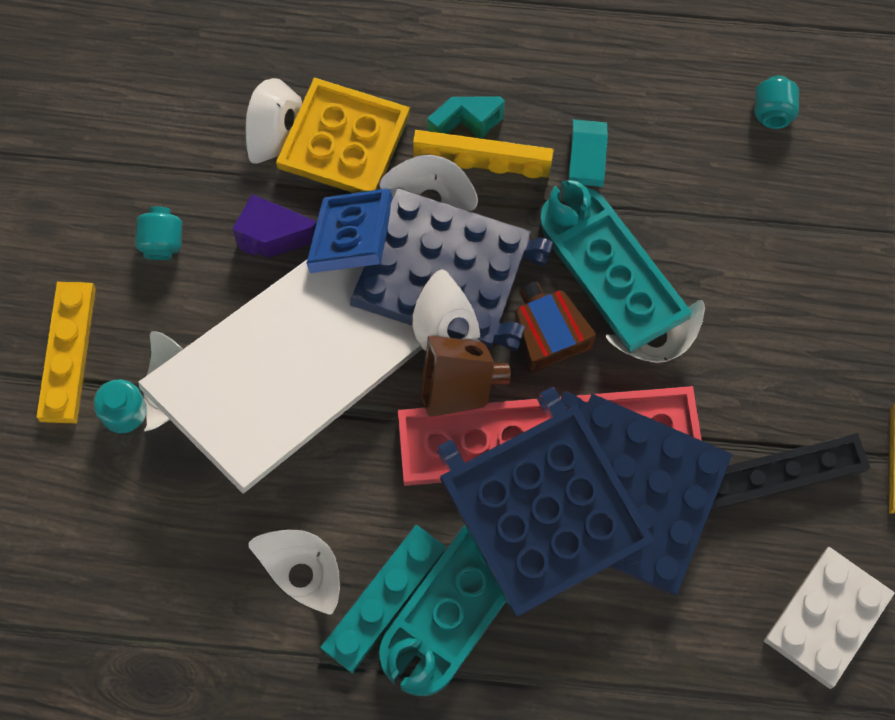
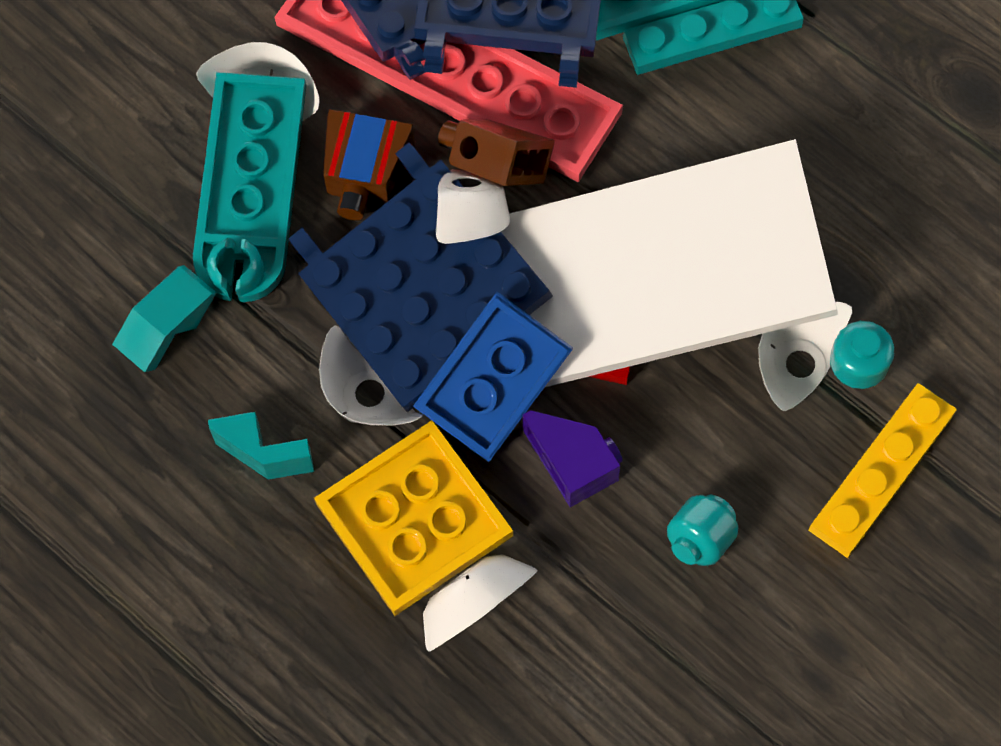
camera: 140 degrees left, 0 degrees up
white piece [249,529,340,615] -> none
yellow plate [413,130,553,178] -> none

